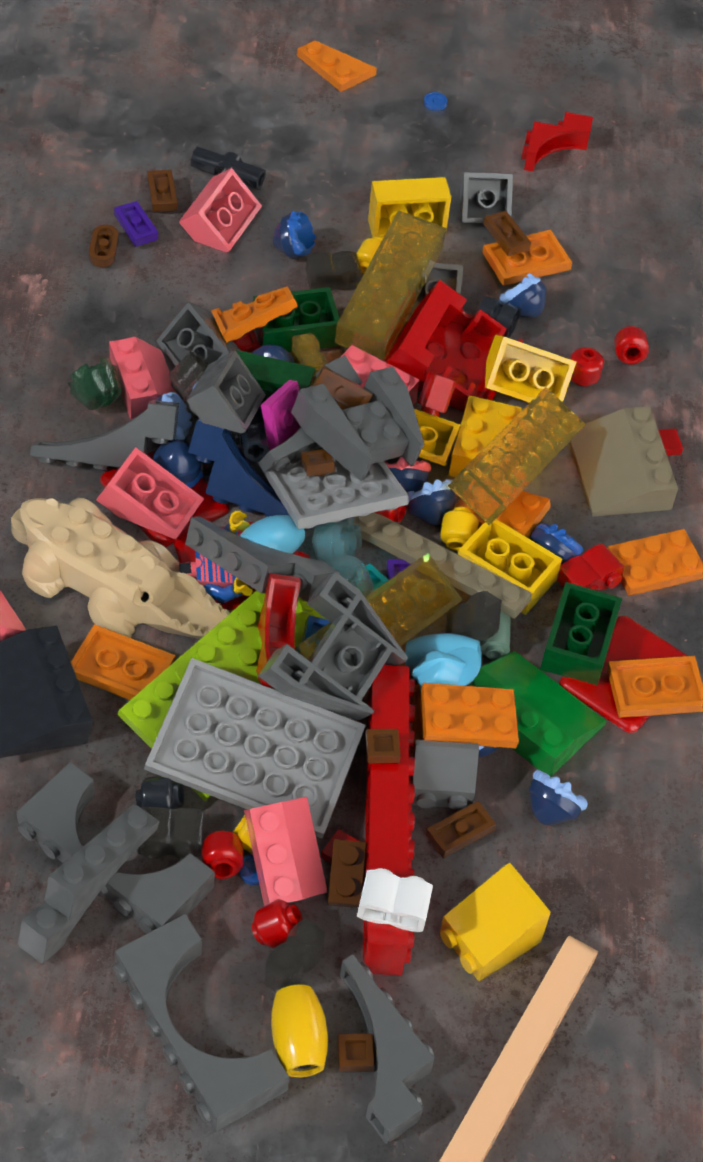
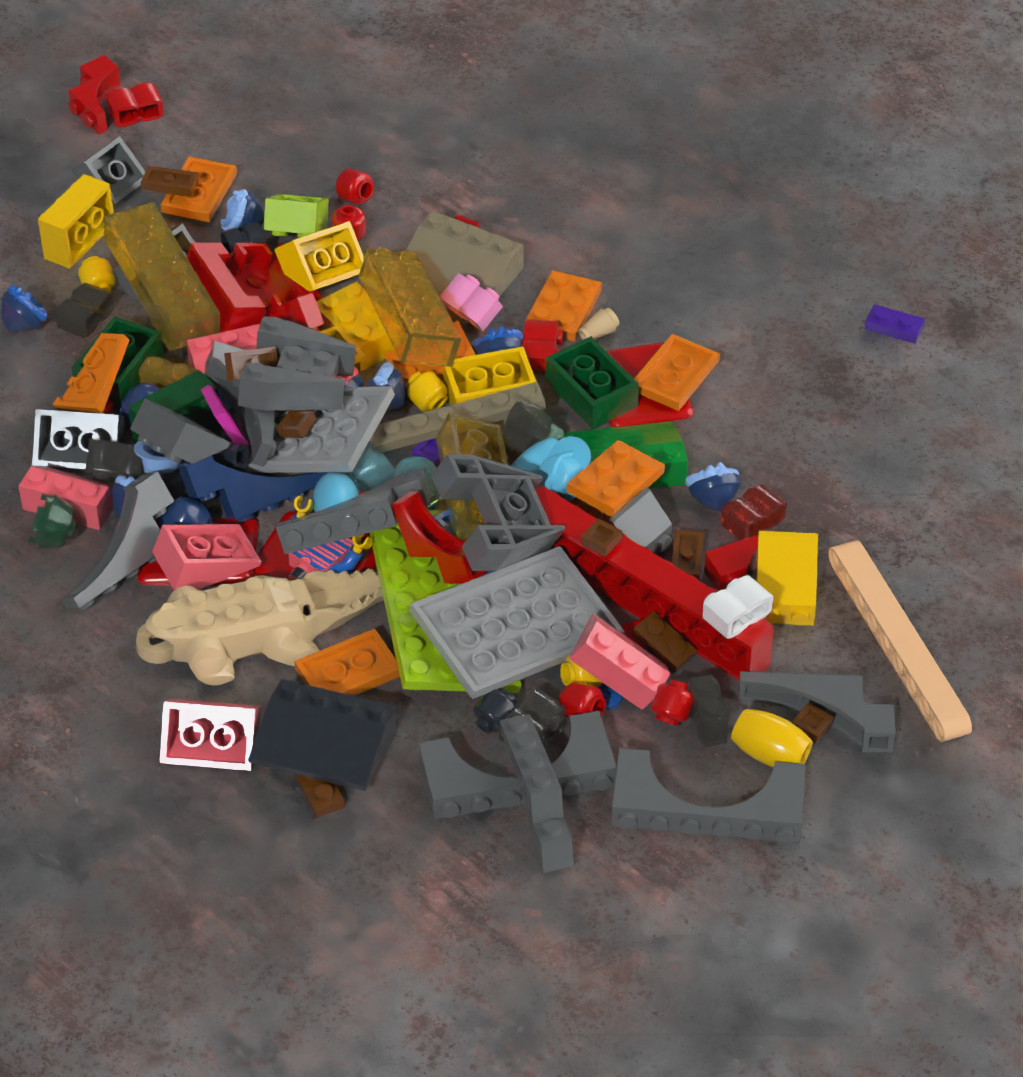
camera: 45 degrees left, 5 degrees down
none -> red brick [106,83,164,127]
none -> lime brick [264,194,329,238]
none -> bright pink brick [438,273,503,331]
none -> tan cone [578,307,619,340]
none -> red slope [704,535,758,591]
none -> clear red brick [721,484,787,540]

